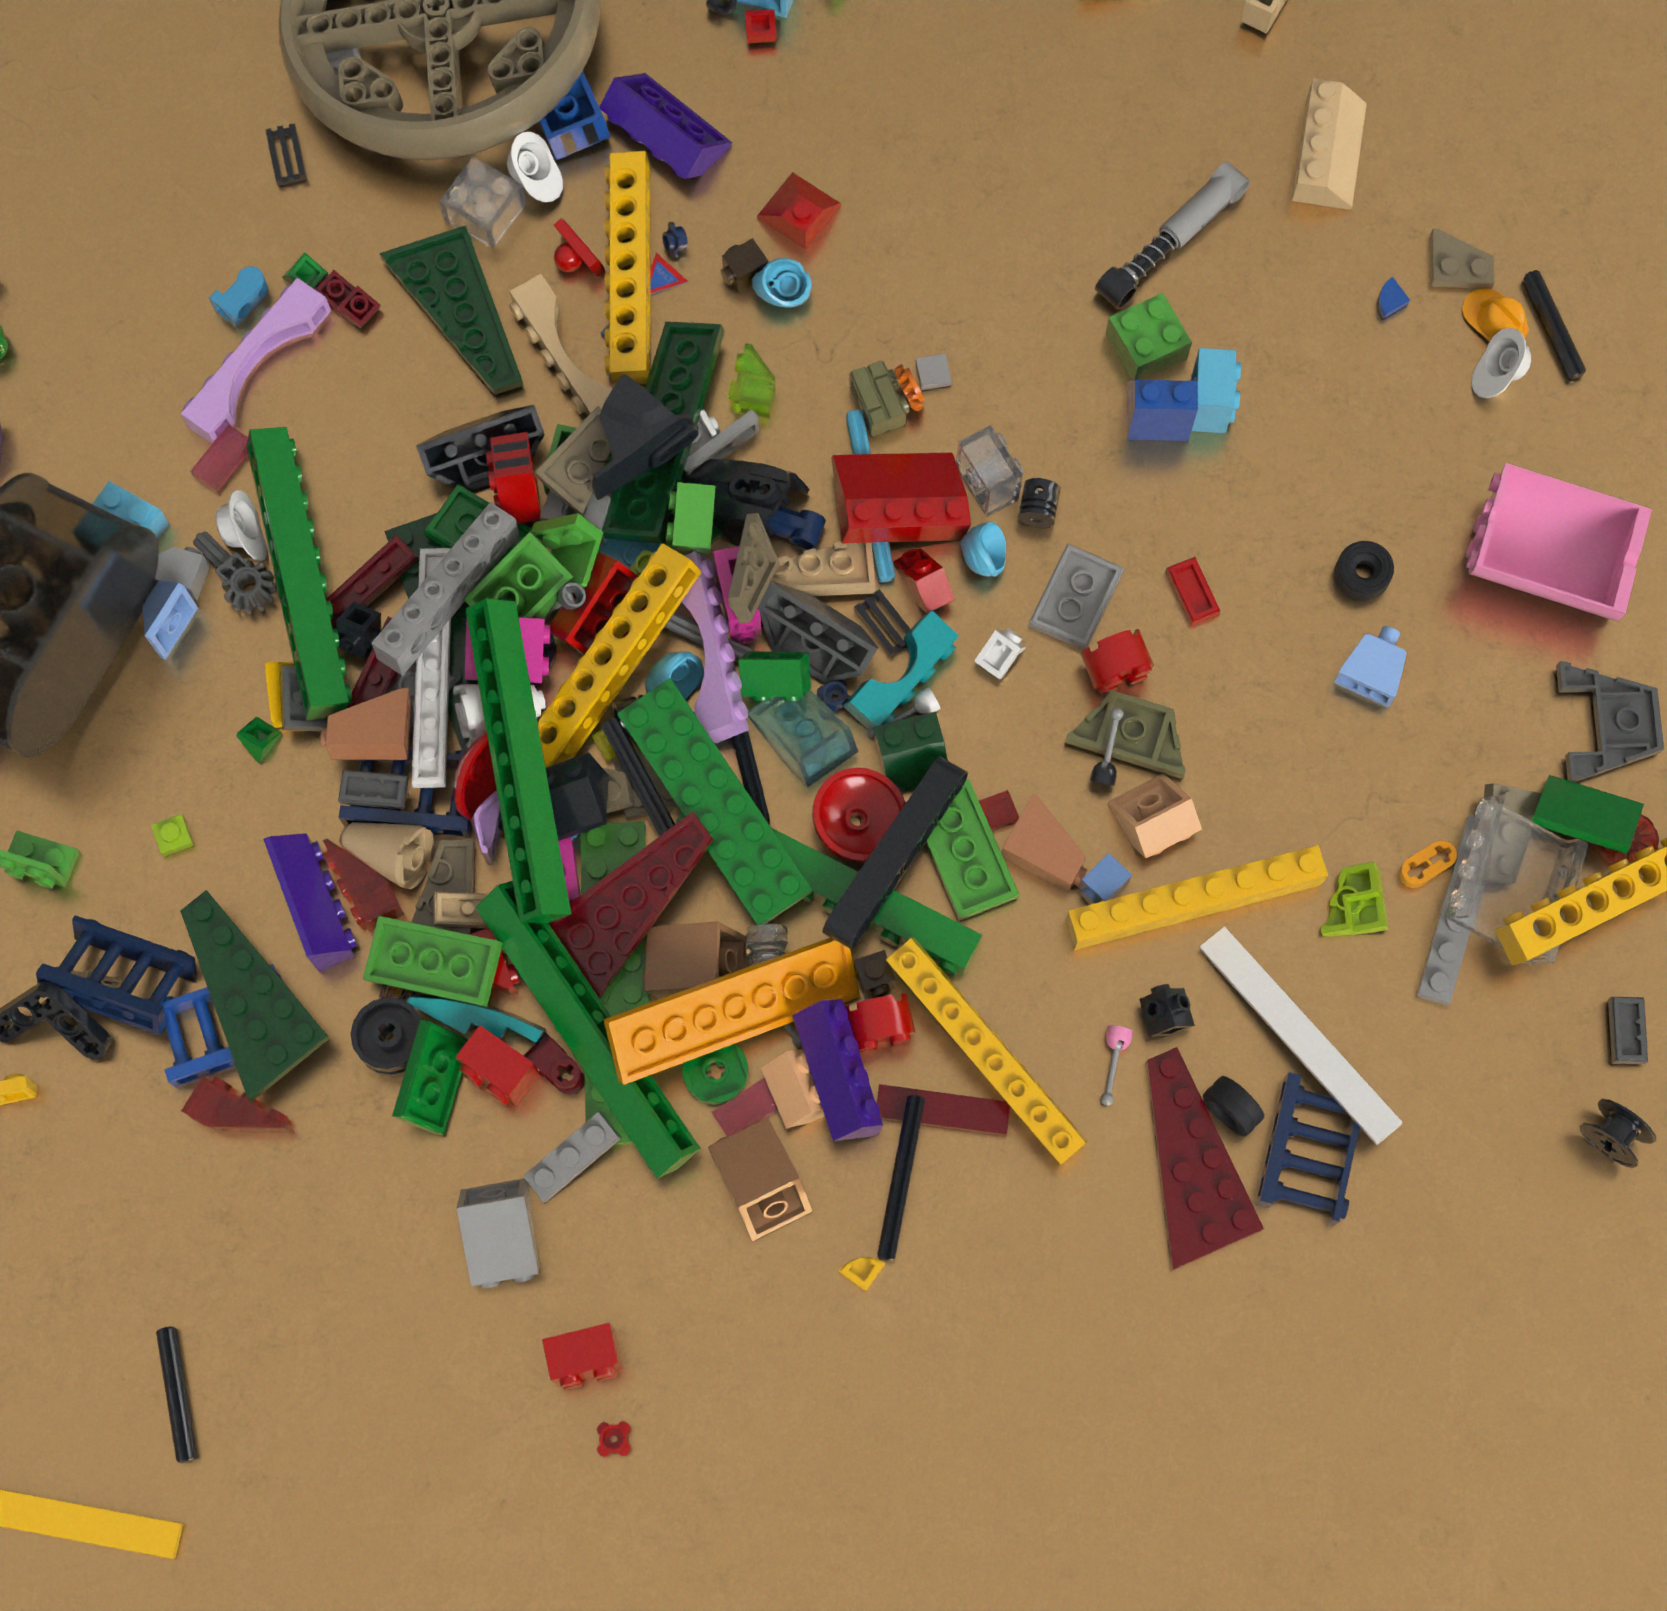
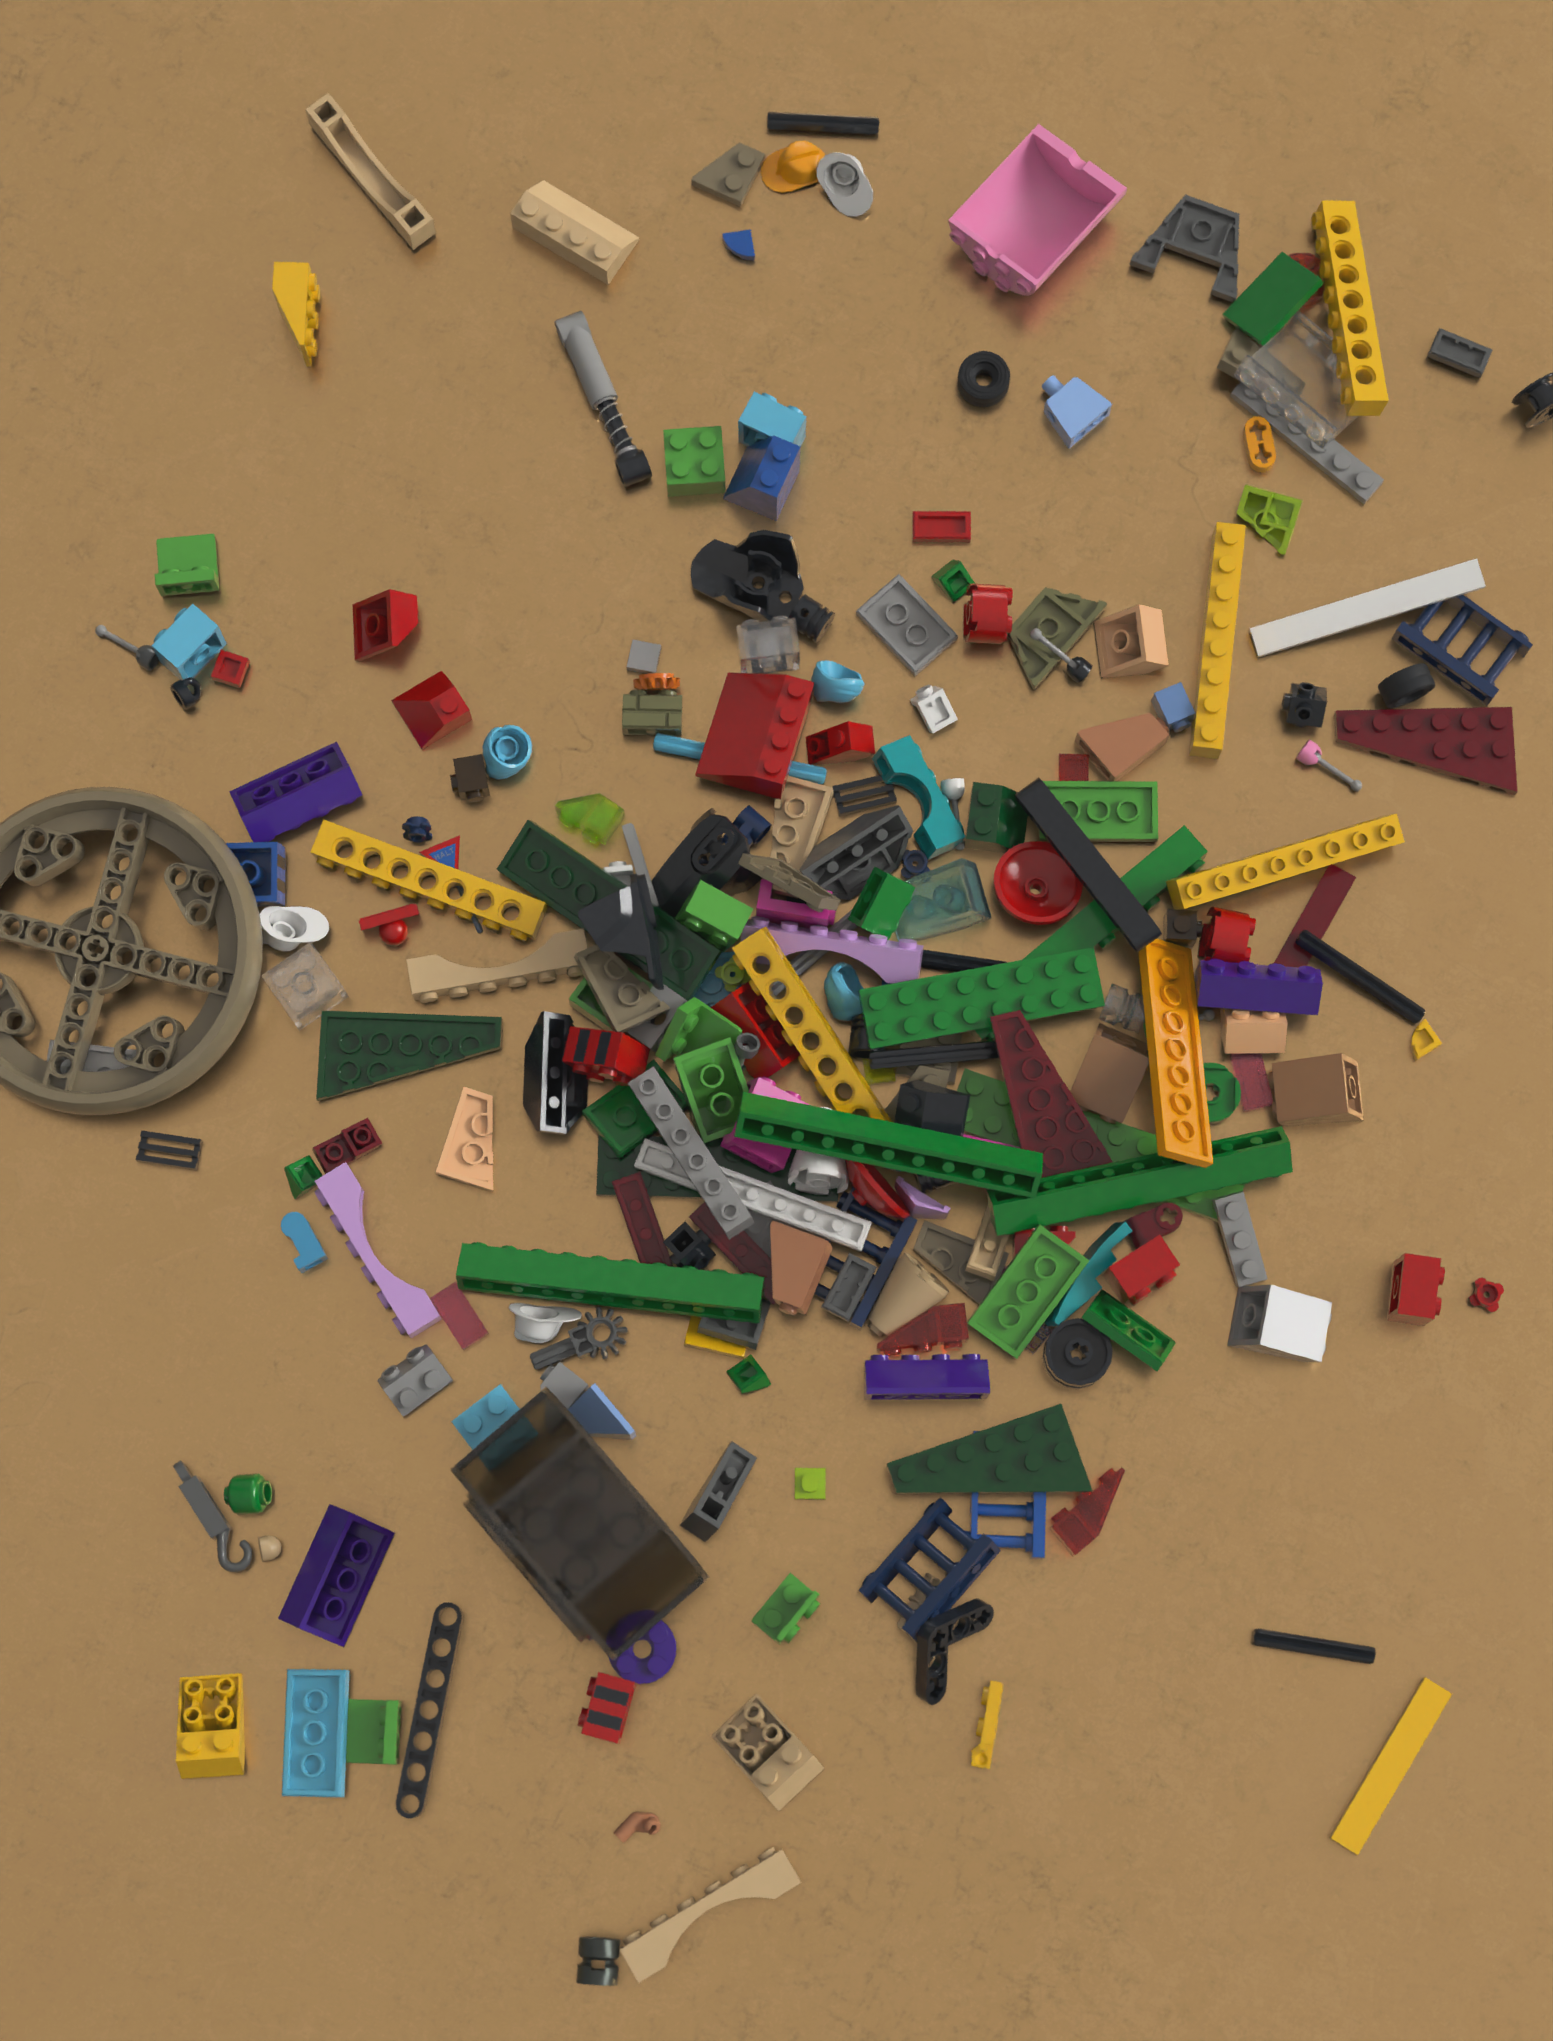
camera: 70 degrees left, 5 degrees up
none -> red slope [352,589,418,661]
none -> light grey bracket [377,1344,453,1417]
none -> light nougat wing [435,1087,493,1192]
none -> dark grey slope [680,1441,757,1542]
none -> black piece [691,530,804,624]
none -> green slope [931,559,975,602]

